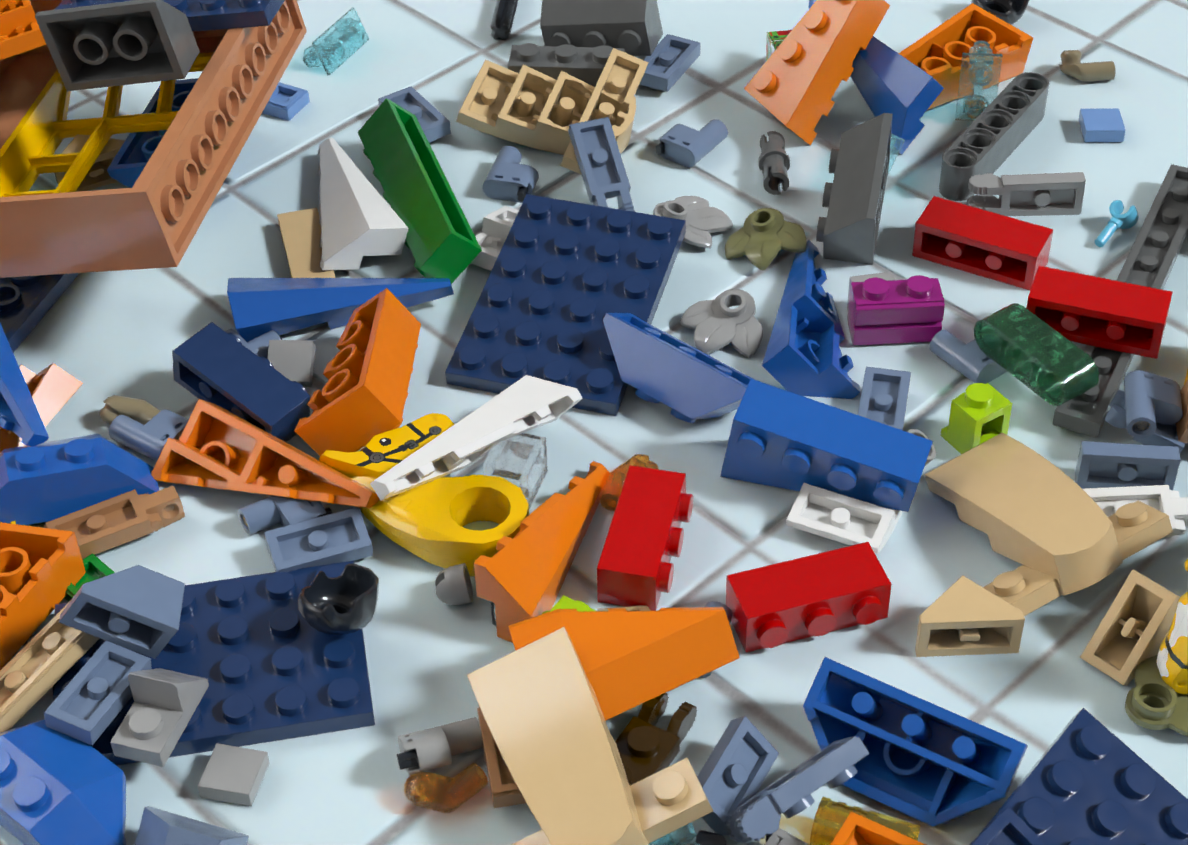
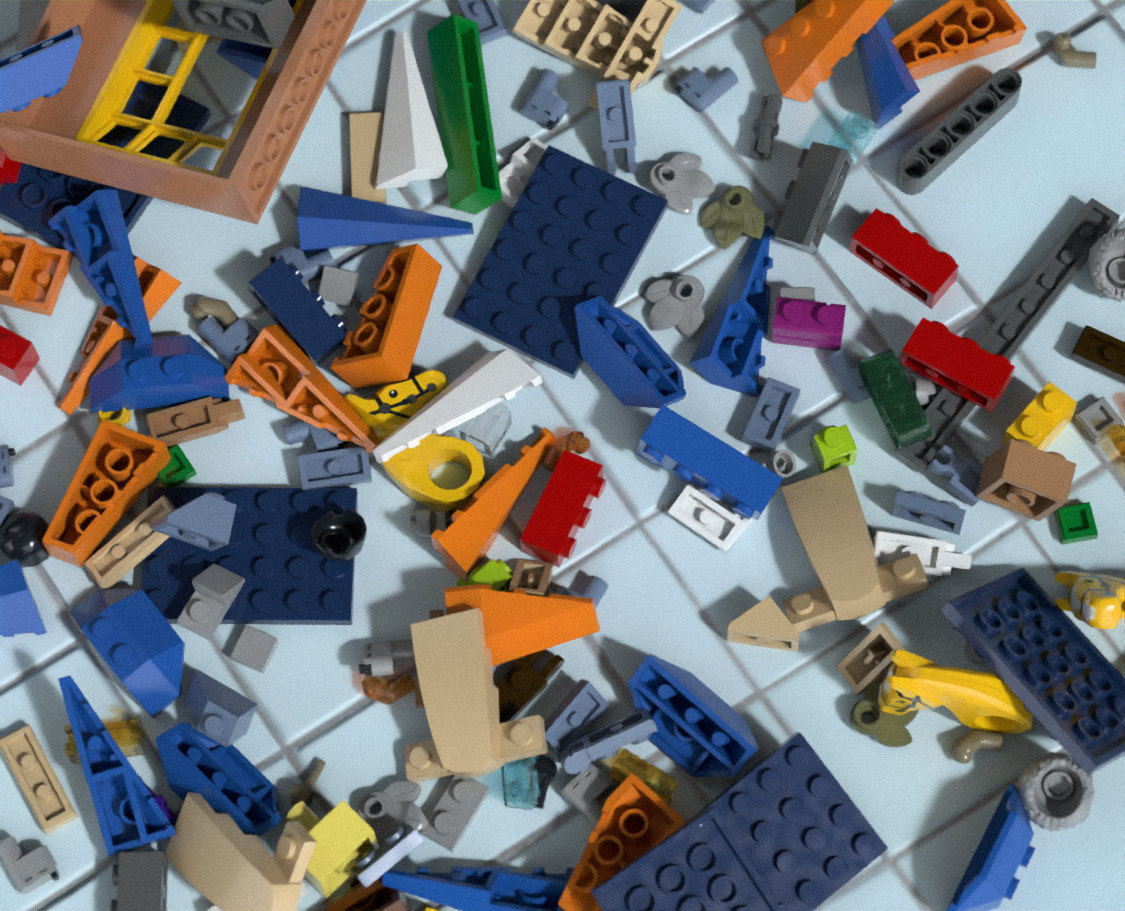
camera: 15 degrees right, 25 degrees up
sand blue plate [44,641,152,745] -> none
red brick [726,542,892,653] -> none
clear light blue hinge [955,41,1002,121] -> none
light grey hinge [966,172,1086,216] -> none
medium blue tile [1078,108,1126,143] -> none
medium azure hand [1094,200,1139,247] -> none
sand blue piece [1124,370,1183,438] -> none

